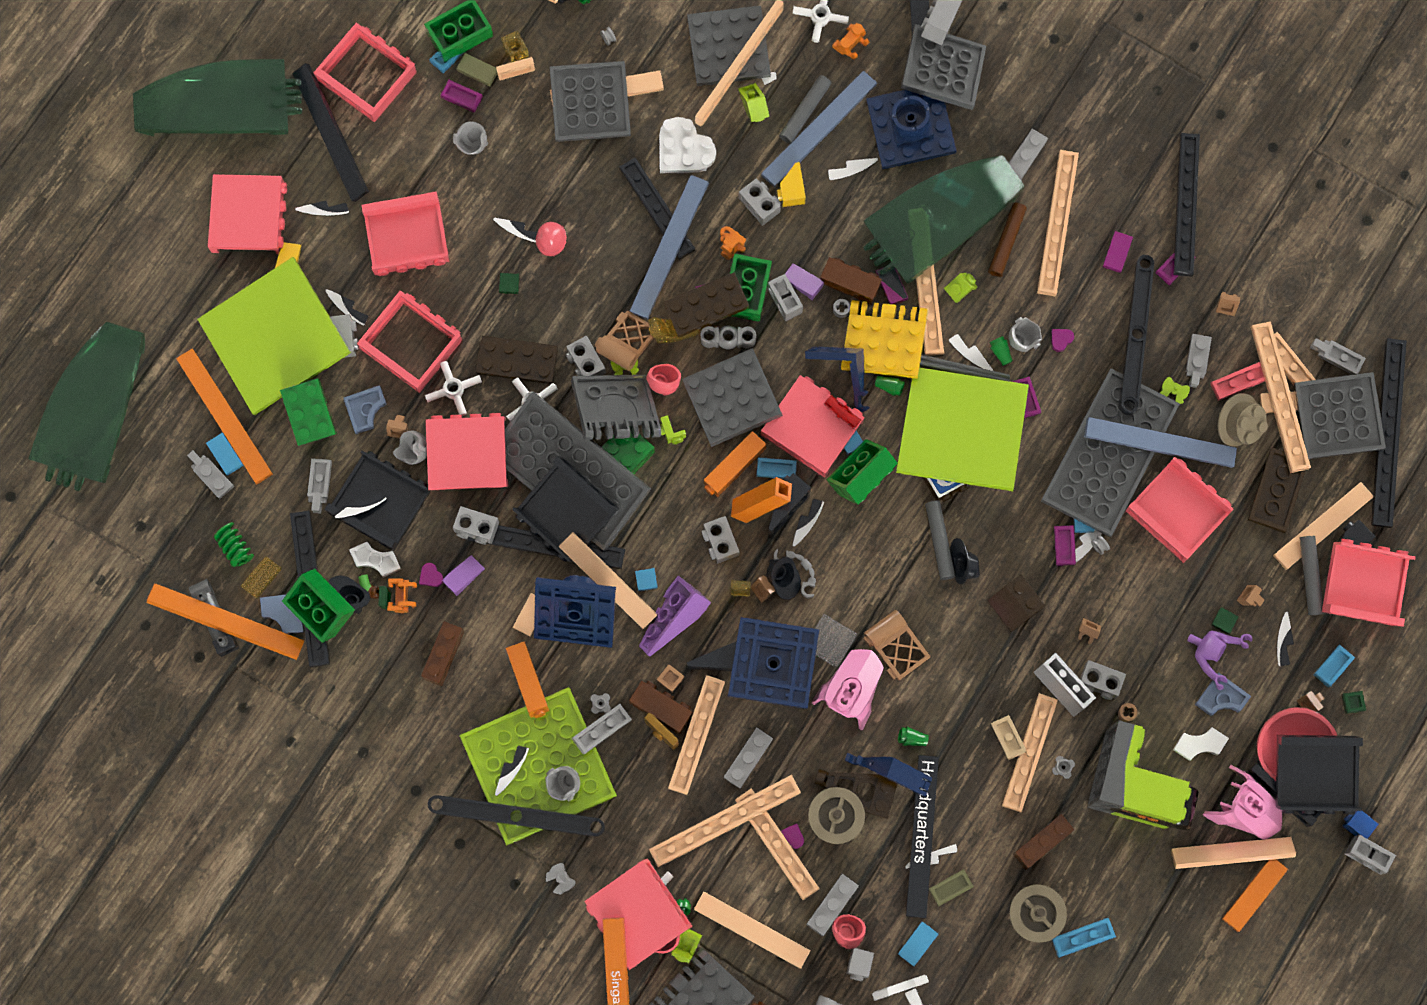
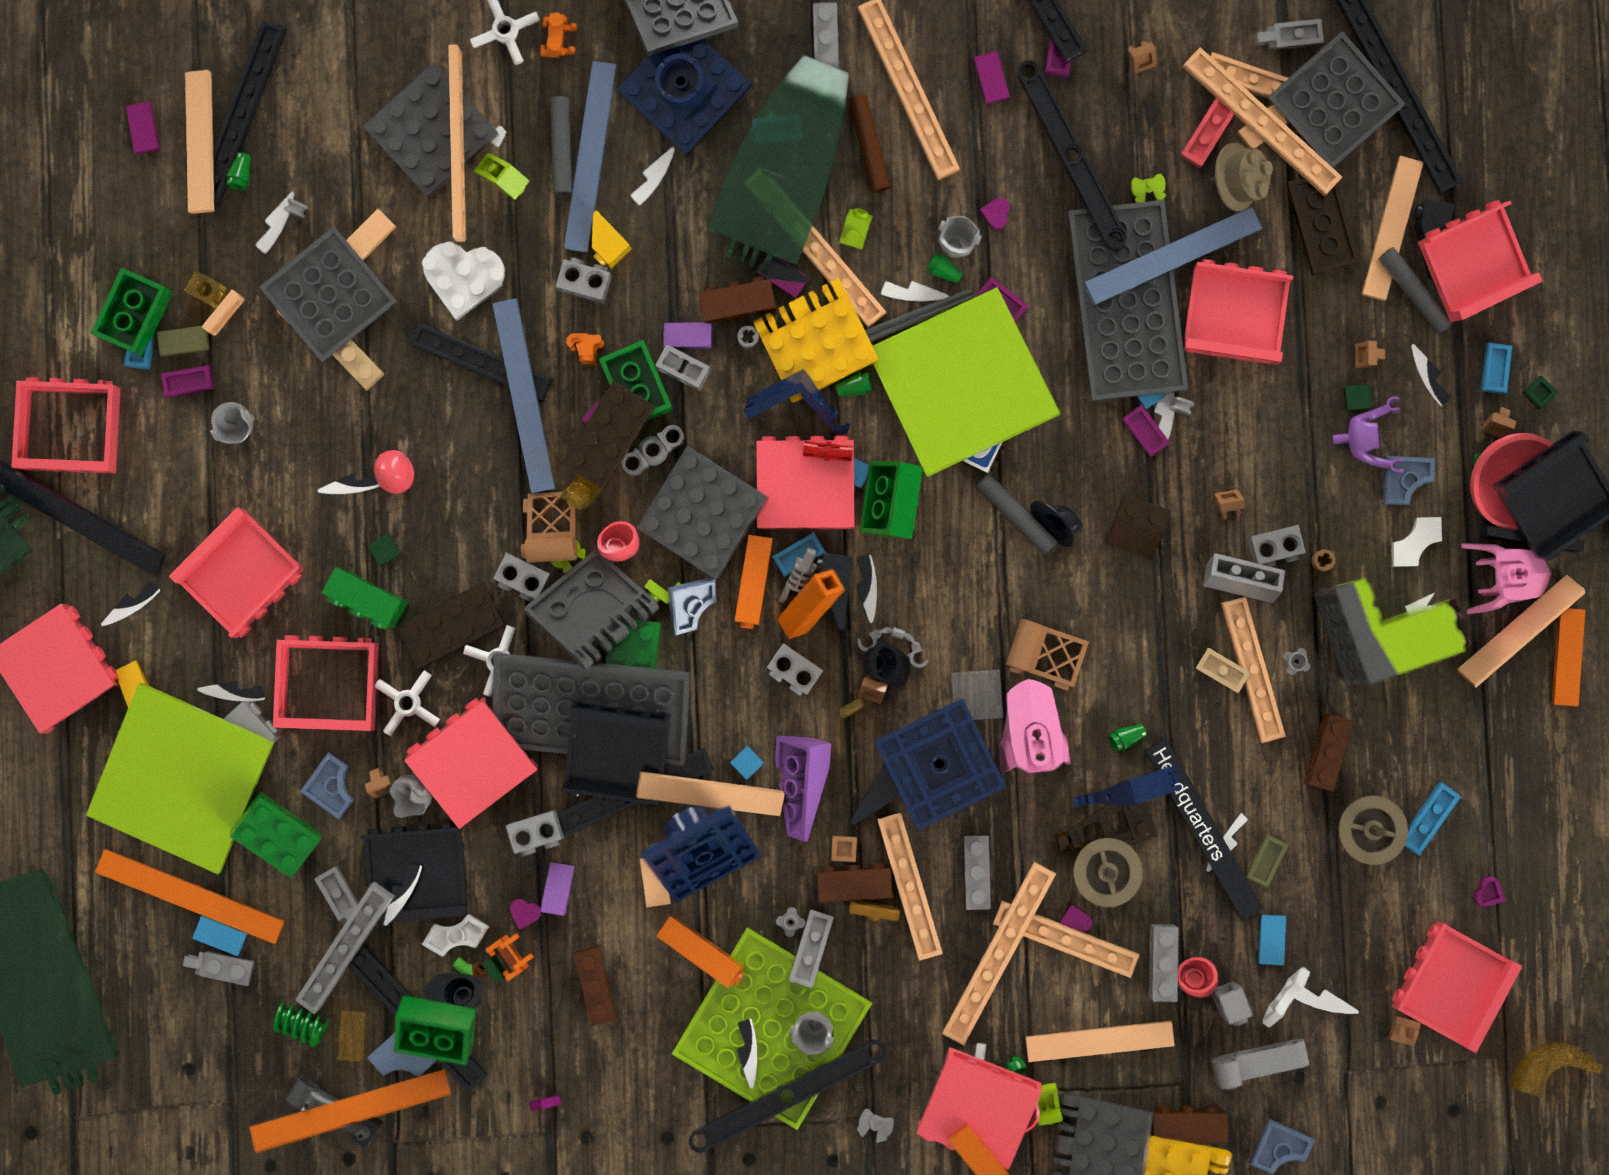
camera: 30 degrees left, 10 degrees up
light grey hinge [1185,334,1212,388] -> none
none -> white sticker [256,192,294,254]
none -> light grey plate [295,882,394,1015]
none -> green brick [322,567,409,630]
none -> tan plate [333,340,384,390]
none -> magenta tile [529,1095,561,1111]
none -> tile [668,577,717,635]
none -> light grey hinge [779,547,817,603]

